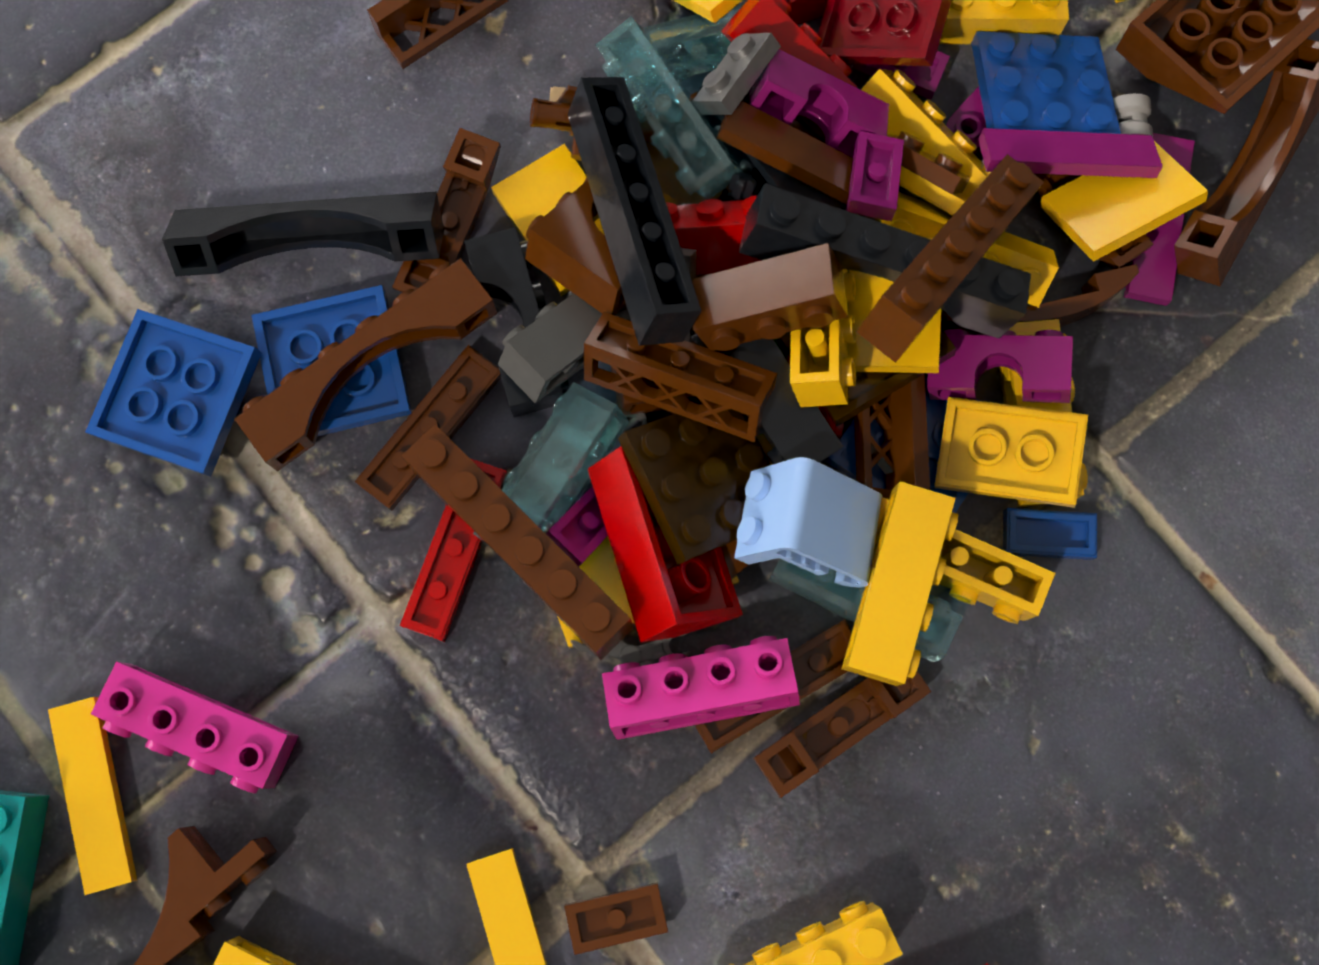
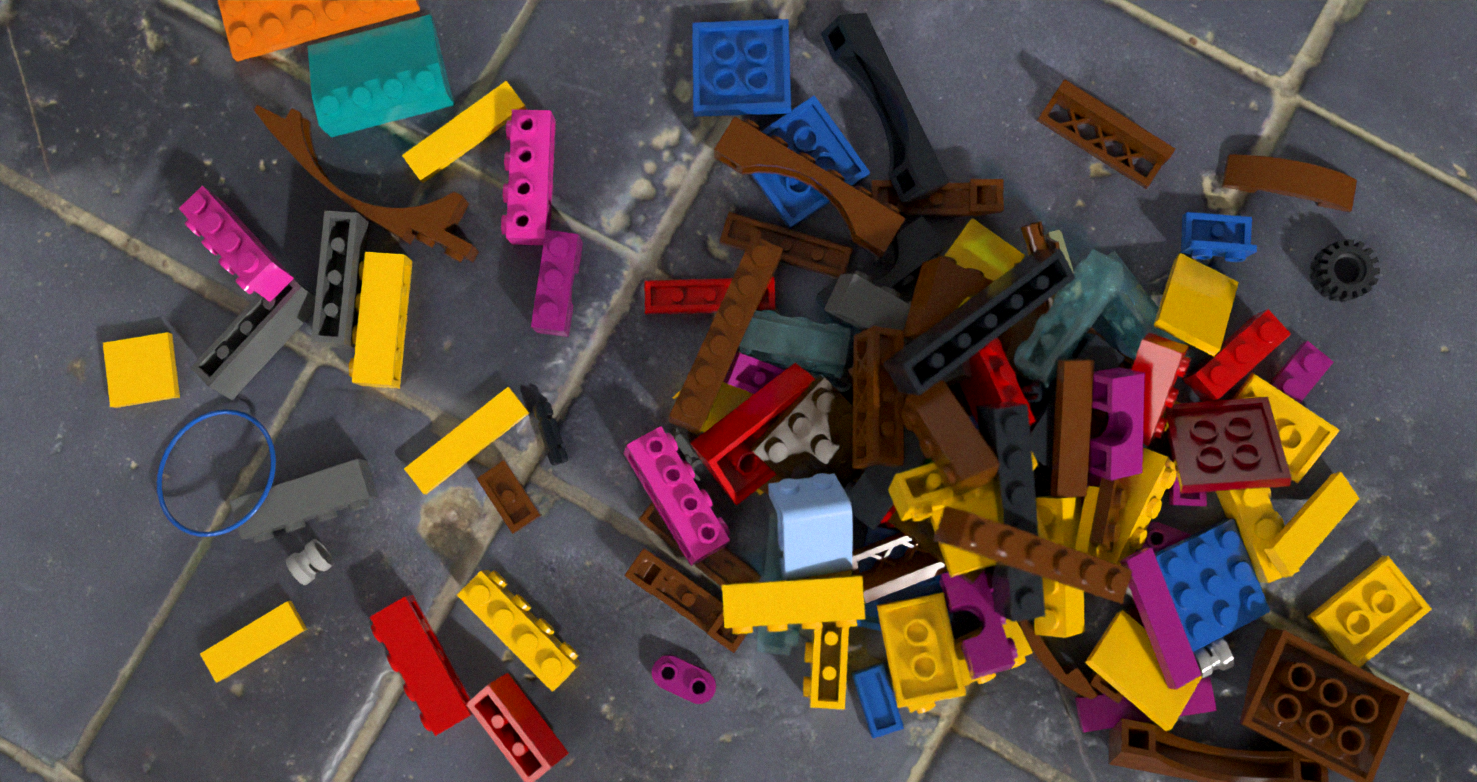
camera: 75 degrees right, 5 degrees up
flat silver plate [692,32,781,115] -> none
magenta plate [846,131,904,221] -> none
none -> magenta arch [531,230,583,337]
none -> black axle [533,402,568,466]
none -> magenta plate [652,655,716,704]

